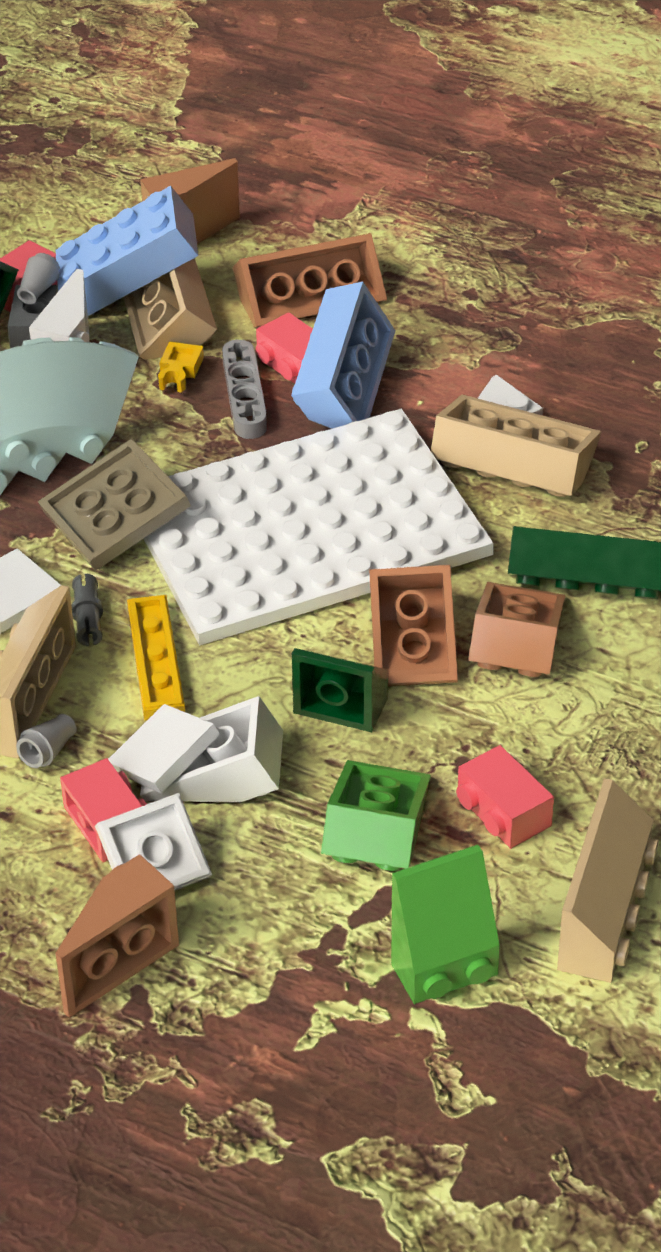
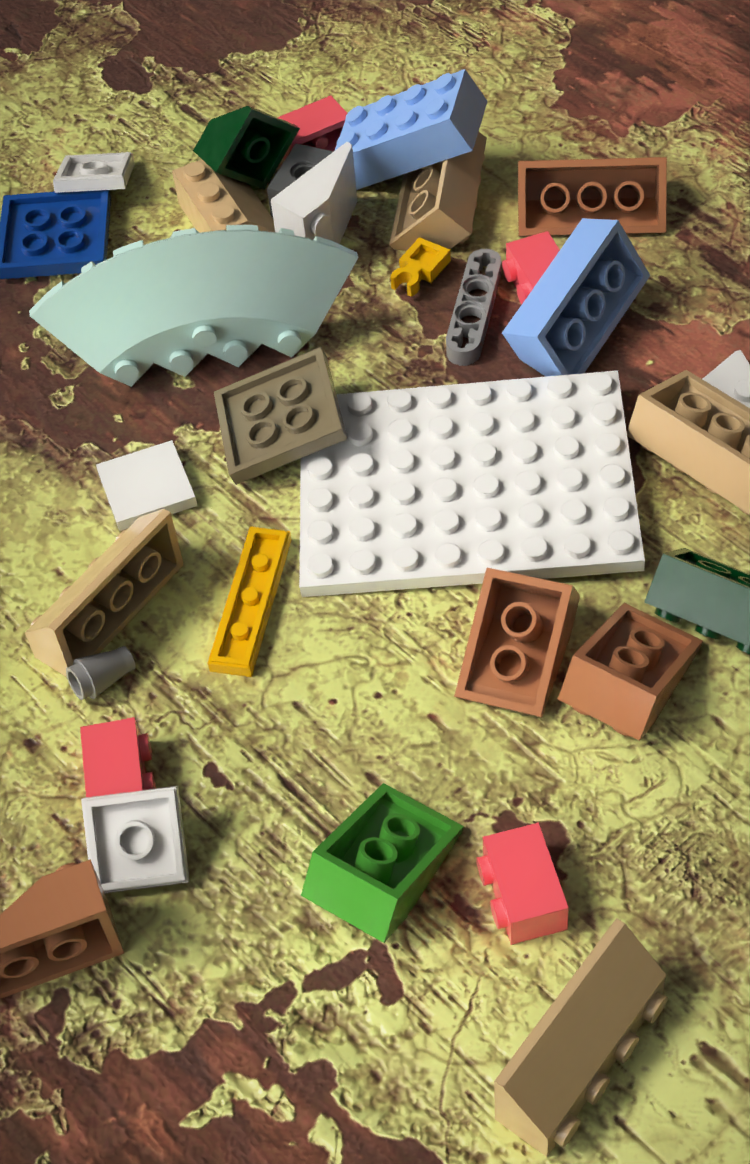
camera: 25 degrees right, 10 degrees up
light grey cone [17,253,59,304] -> none
dark grey pin [72,574,103,646] -> none
white tile [108,704,220,793] -> none
nougat slope [140,158,240,244] -> none
white slope [140,696,283,802] -> none
dark green slope [291,648,388,733] -> none
bright green slope [391,844,500,1004] -> none

